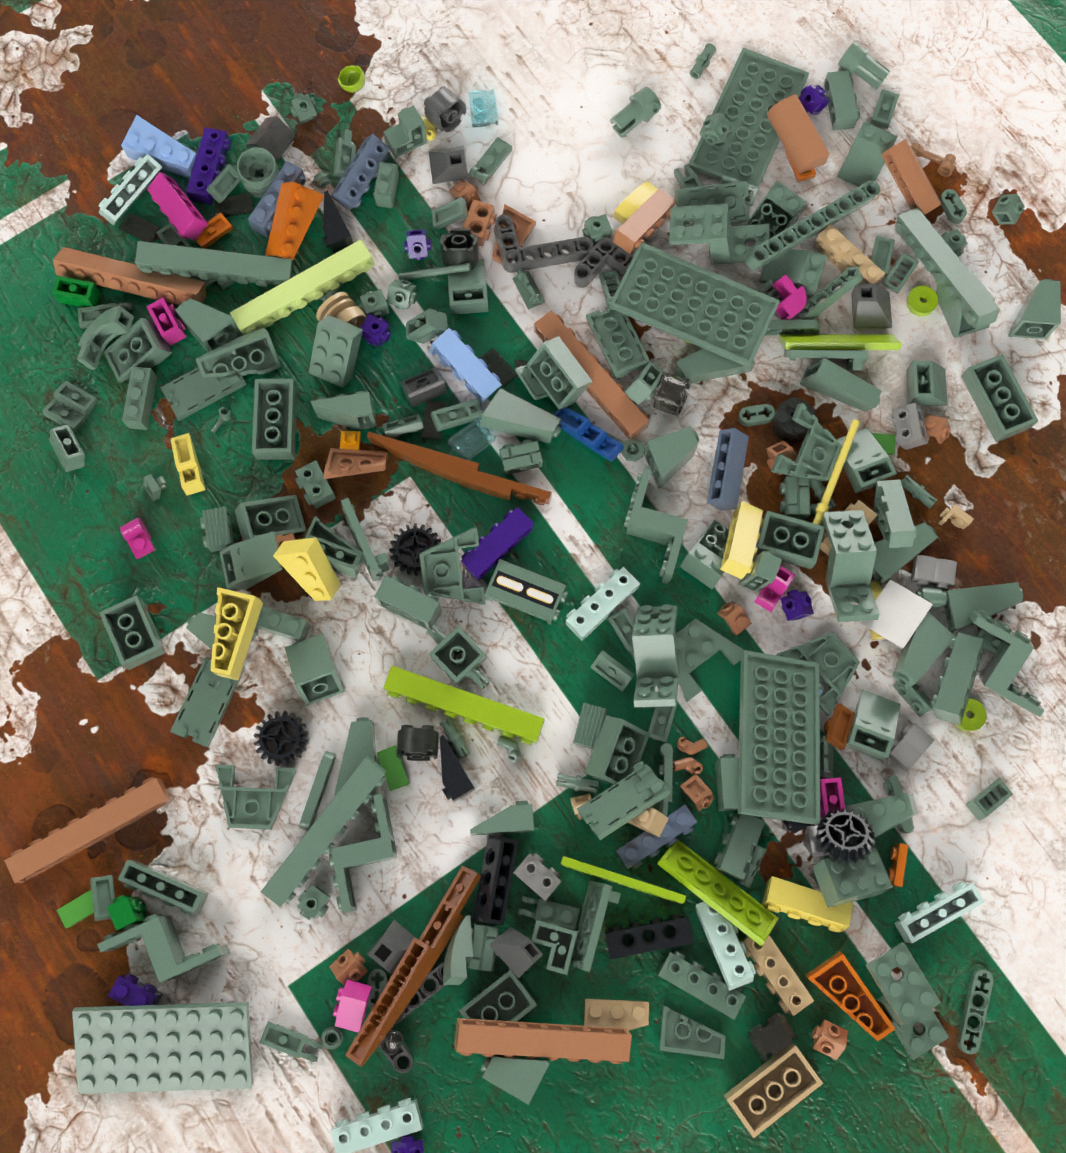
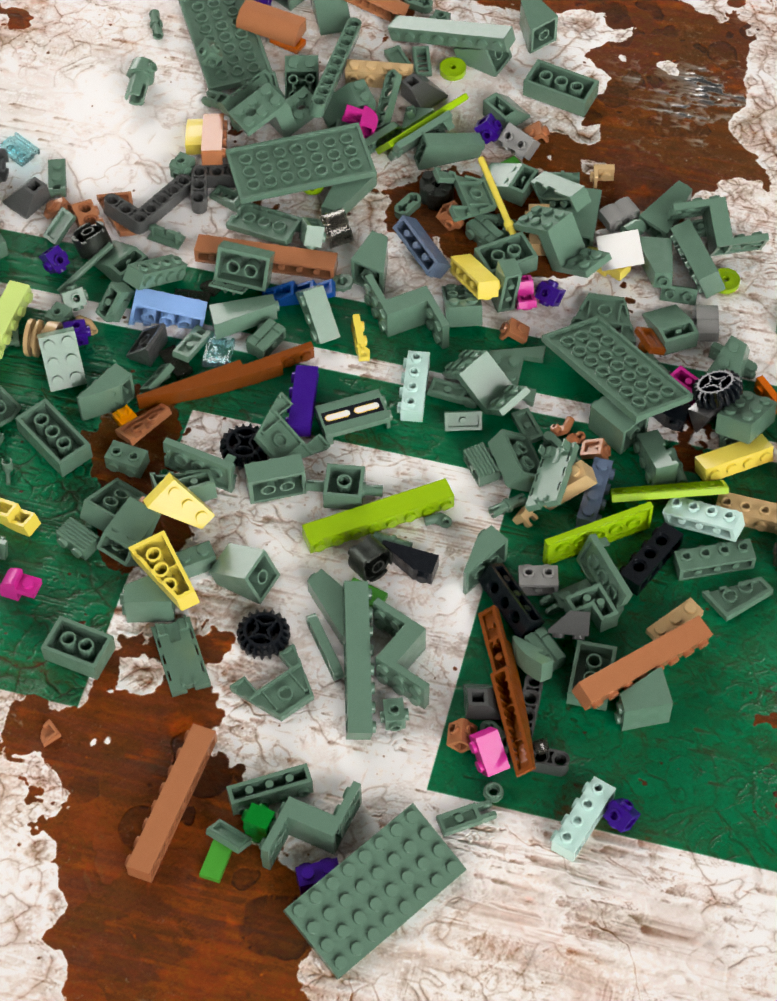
camera: 40 degrees left, 20 degrees down
none -> nougat tile [40,719,61,747]
none -> tan arm [74,315,98,335]
none -> sand green brick [123,254,188,290]
none -> wedge [295,285,341,344]
none -> light yellow hinge [351,314,370,362]
none -> sand green piece [402,105,435,130]
none -> dark purple brick [474,113,503,144]

